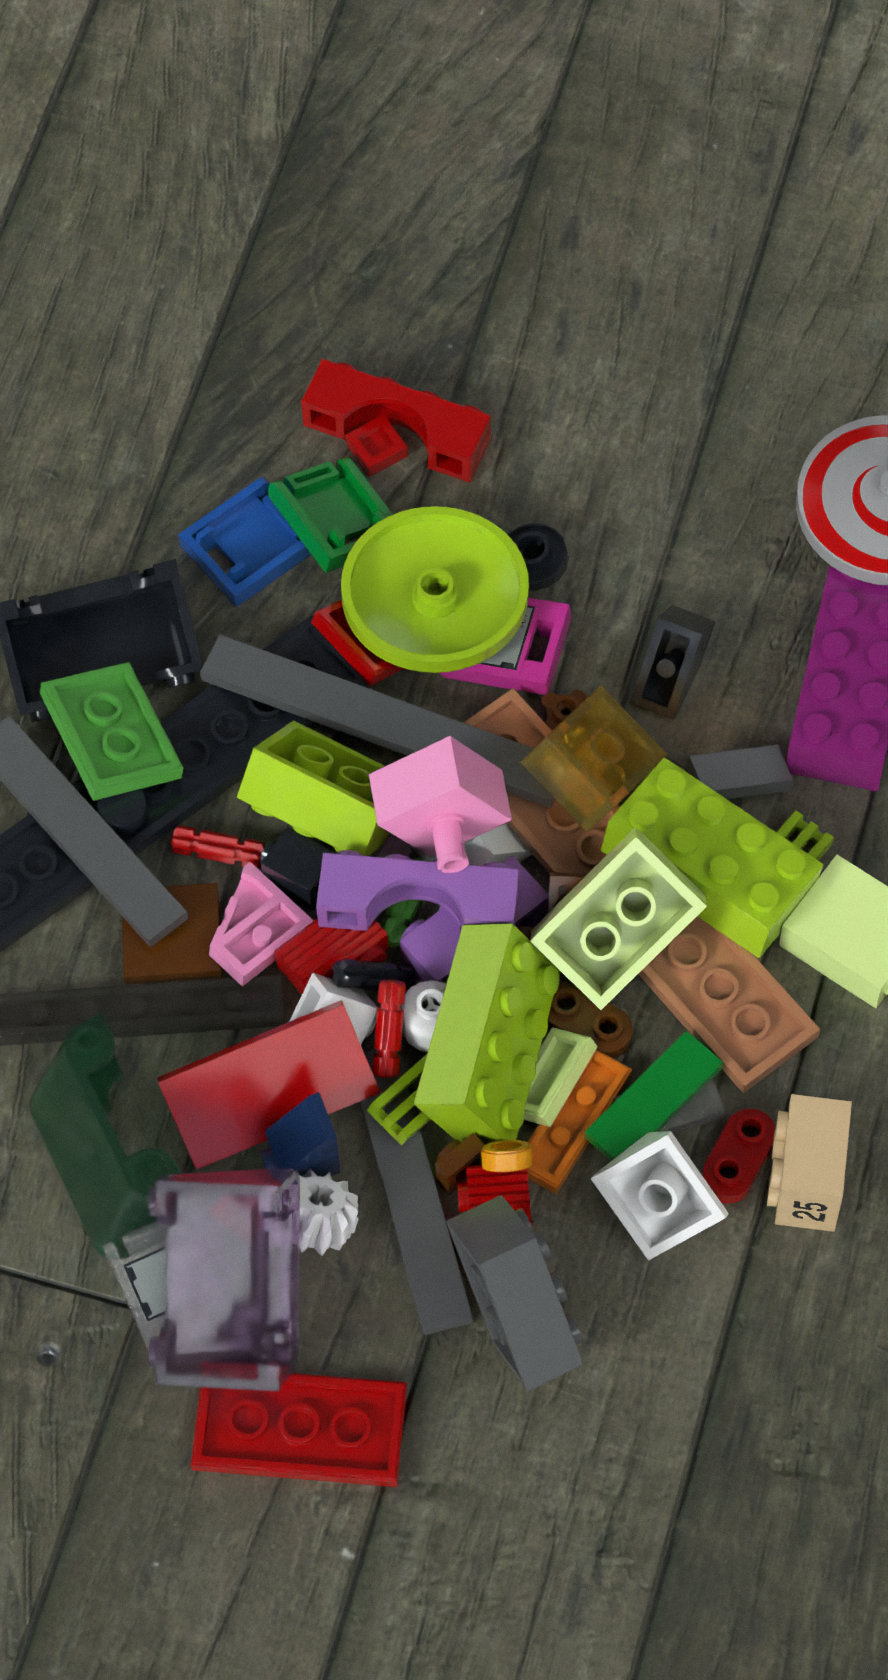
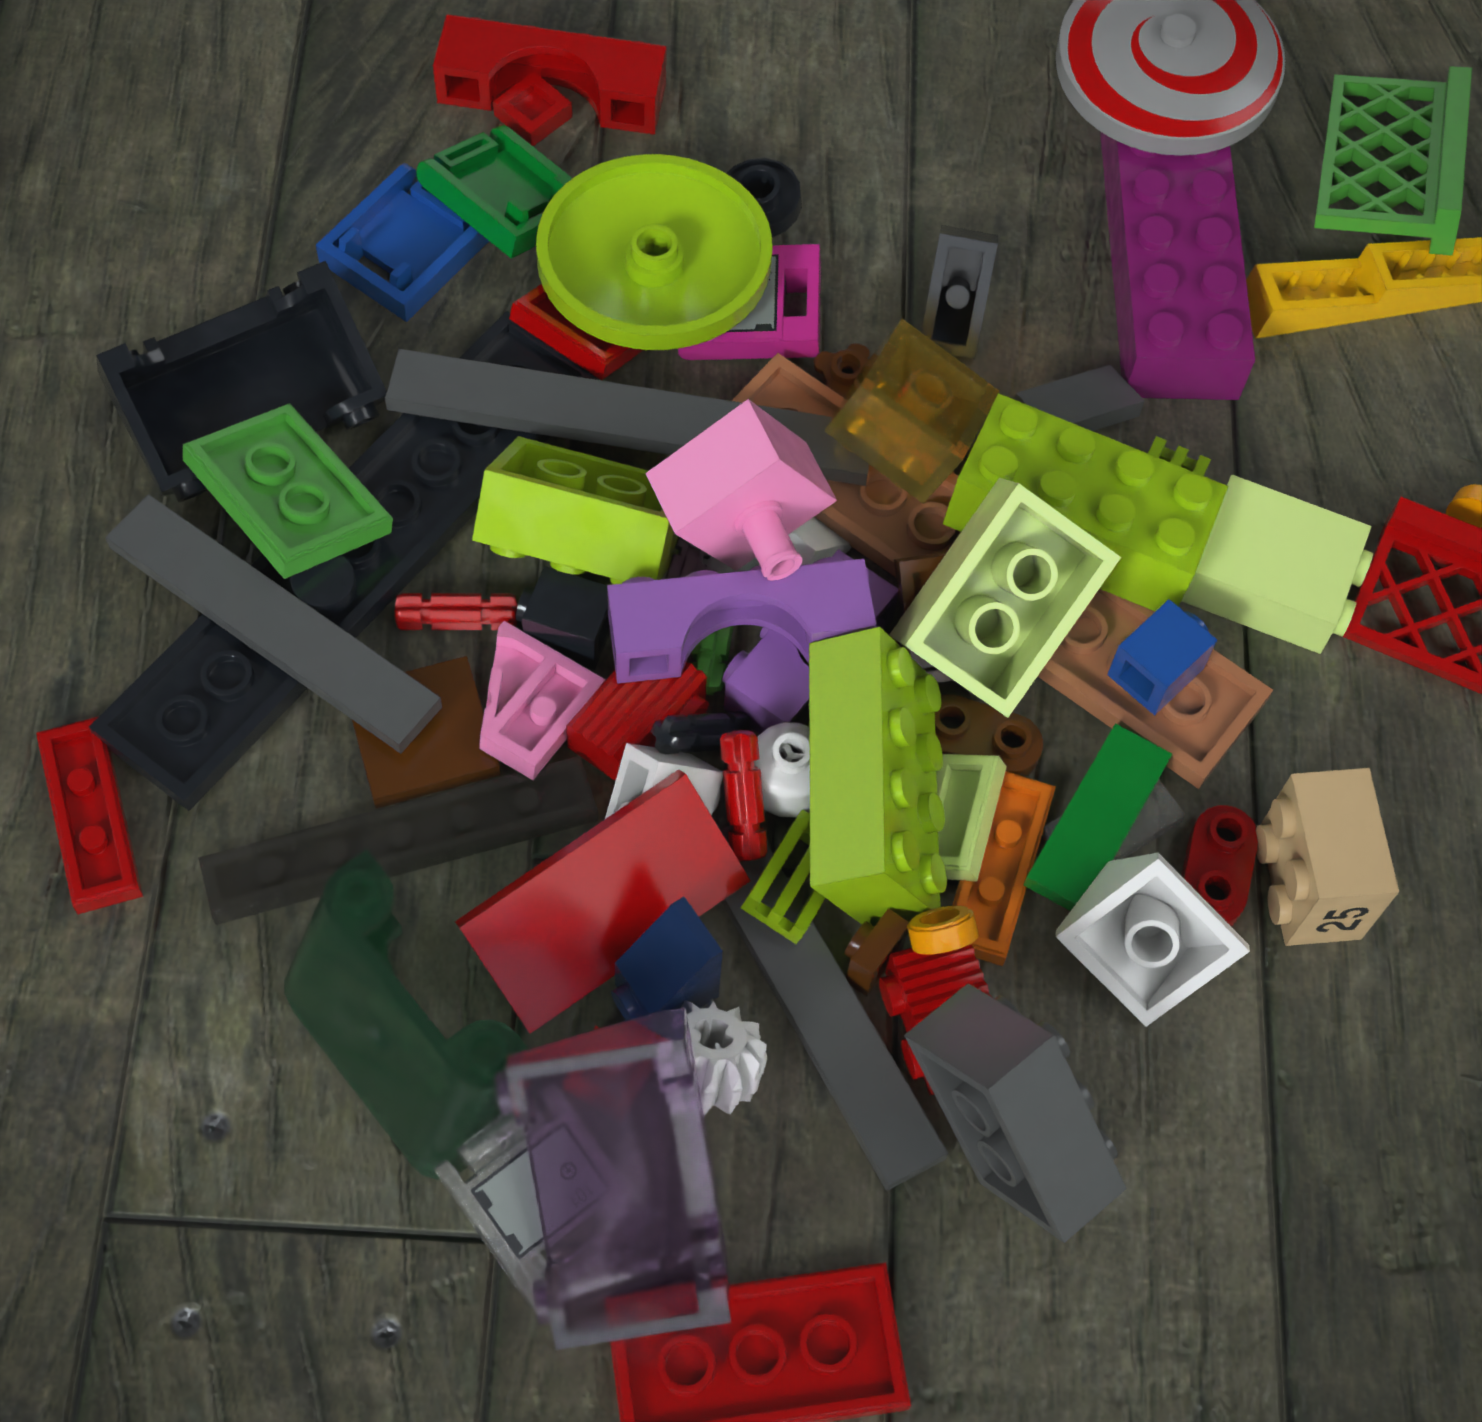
camera: 20 degrees left, 0 degrees up
none -> blue brick [1107,599,1217,716]

